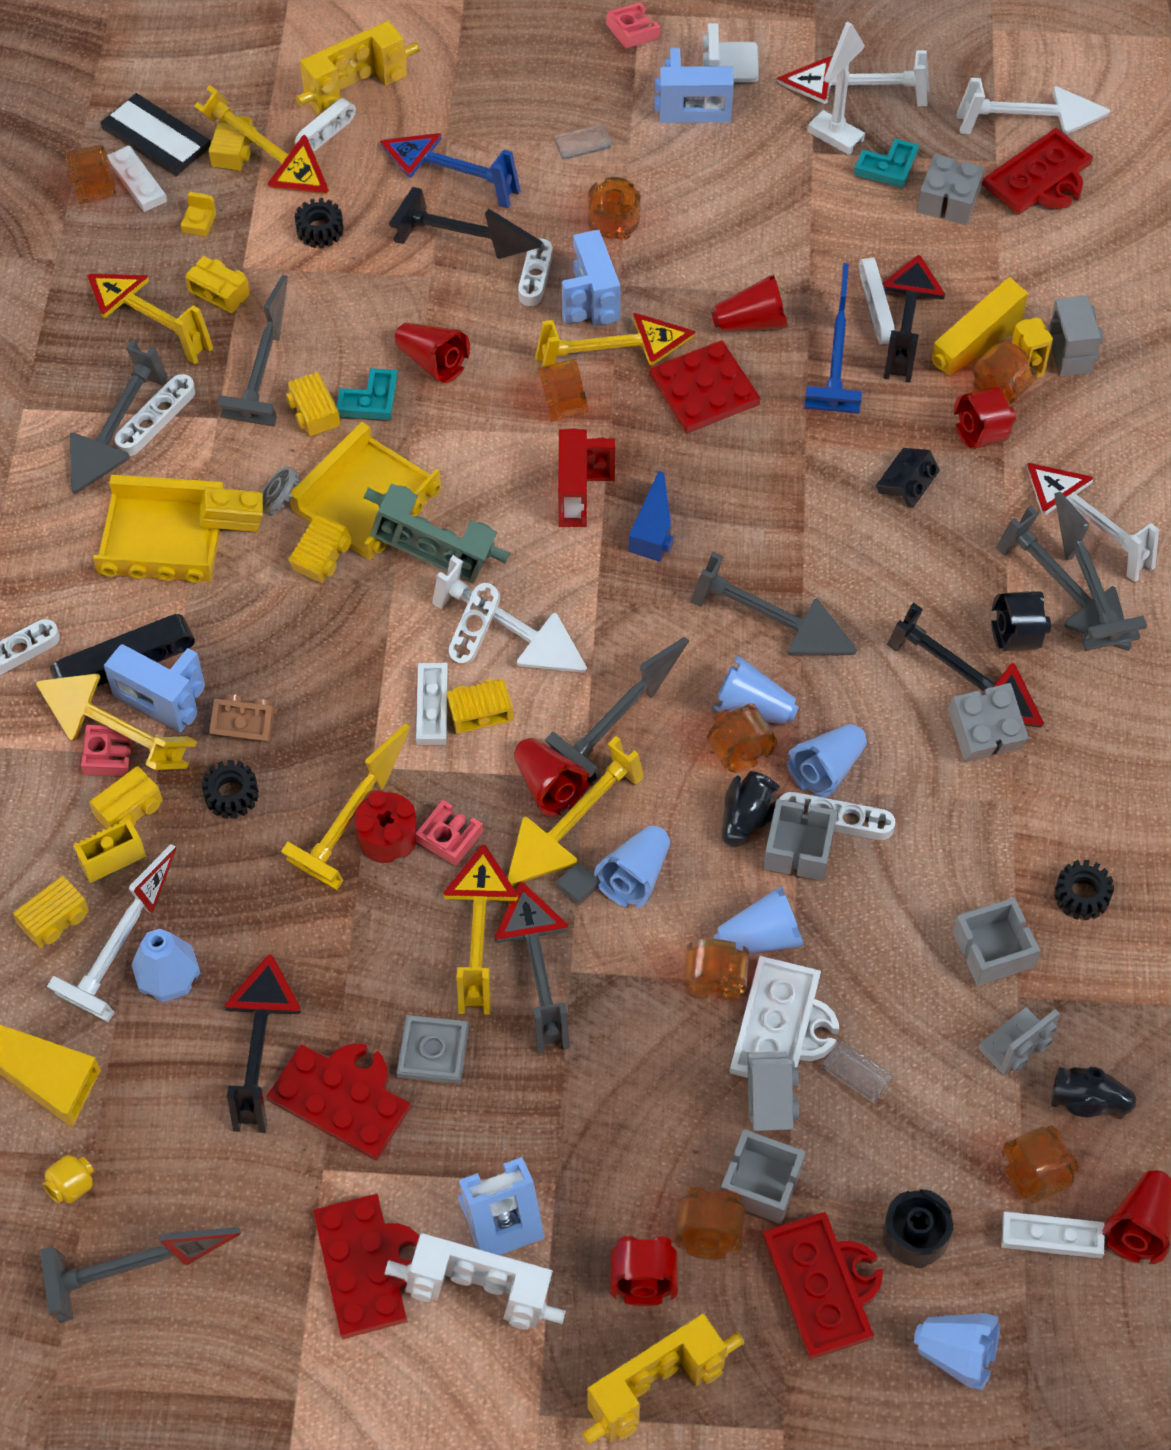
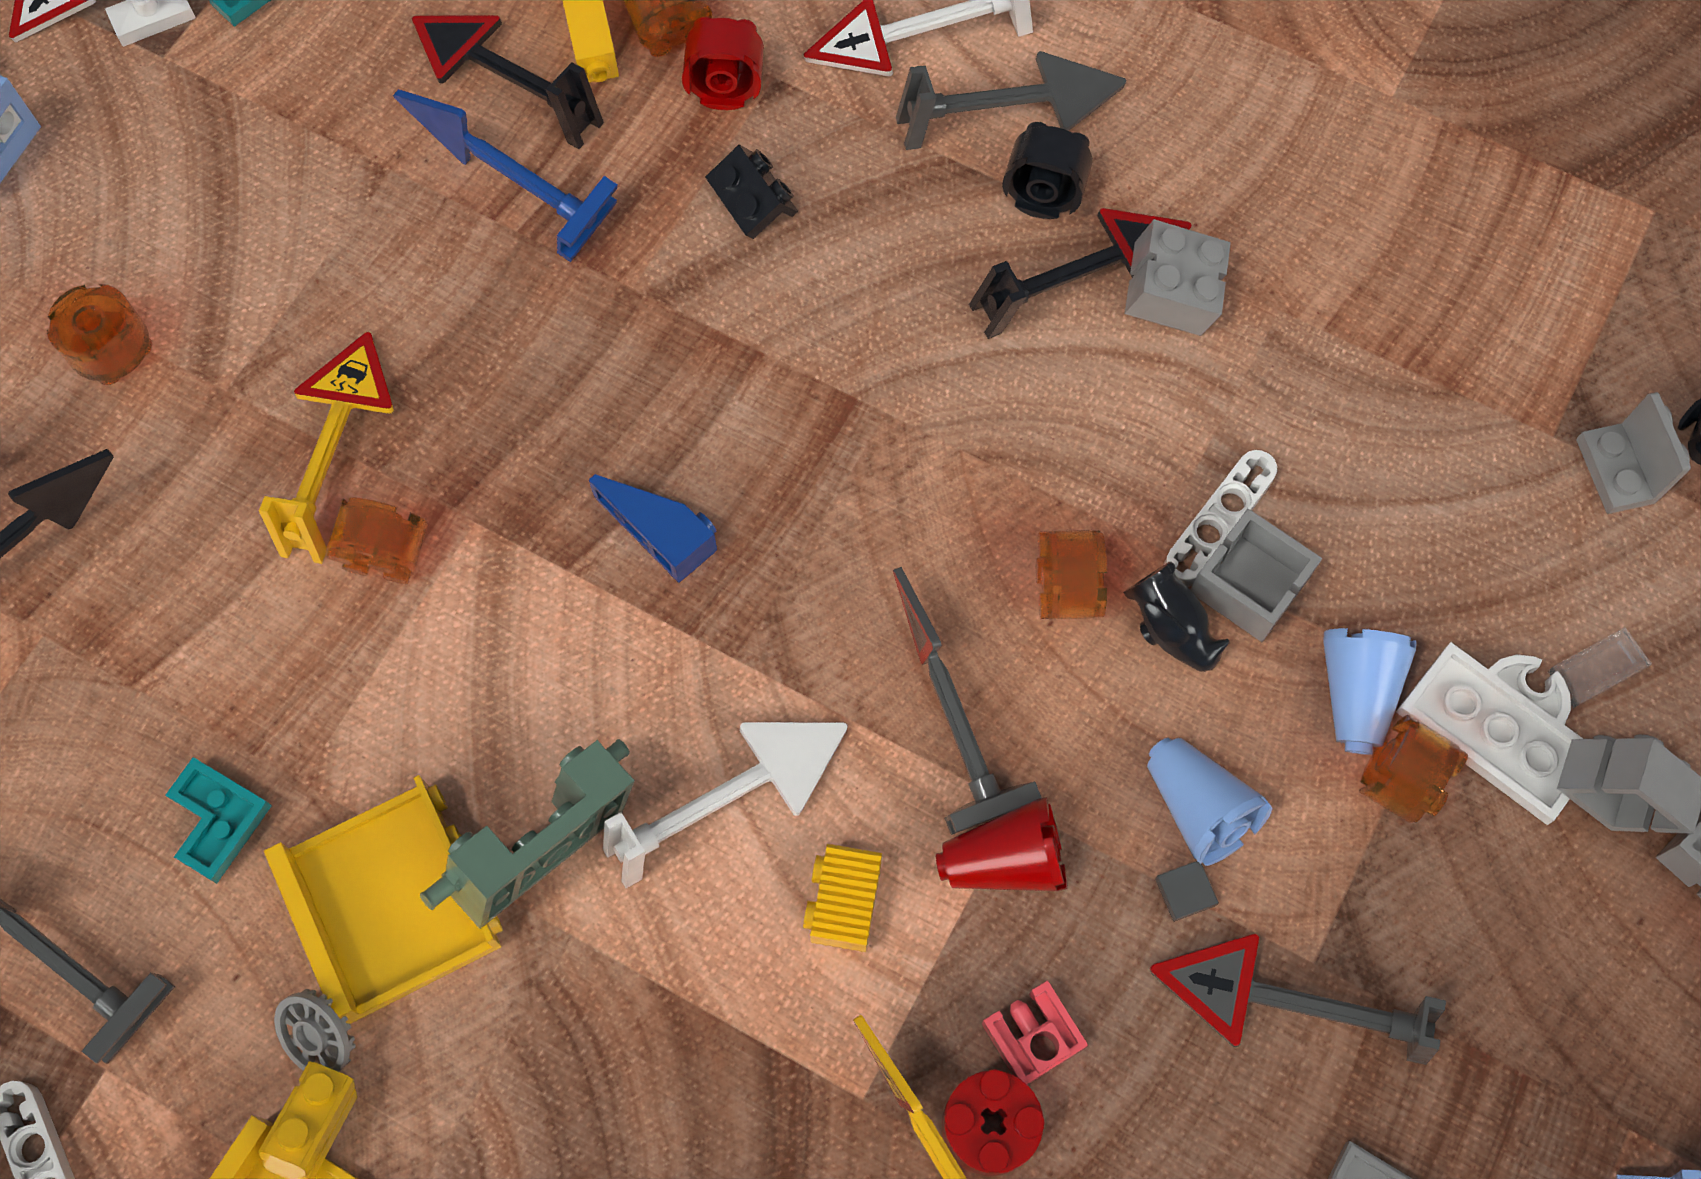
camera: 65 degrees left, 10 degrees up
yellow brick [286,372,341,437] -> none
yellow brick [288,513,351,584] -> none
red cone [394,322,470,383] -> none
white plate [416,663,448,745] -> none
yellow piece [443,845,518,1015] -> none
white beam [449,583,500,664] -> none
yellow piece [508,736,644,886] -> none
white beam [518,239,553,306] -> none
red brick [558,428,616,527] -> none
light blue brick [562,230,620,327] -> none
red plate [649,340,761,434] -> none
dark grey piece [691,552,857,655] -> none
red cone [711,275,788,332] -> none
light blue cone [712,656,799,725] -> none
light blue cone [787,724,867,798] -> none
white beam [859,257,895,345] -> none
light grey piece [952,897,1041,986] -> none
dark grey piece [1054,492,1147,651] -> none
black tyre [1054,860,1114,921] -> none

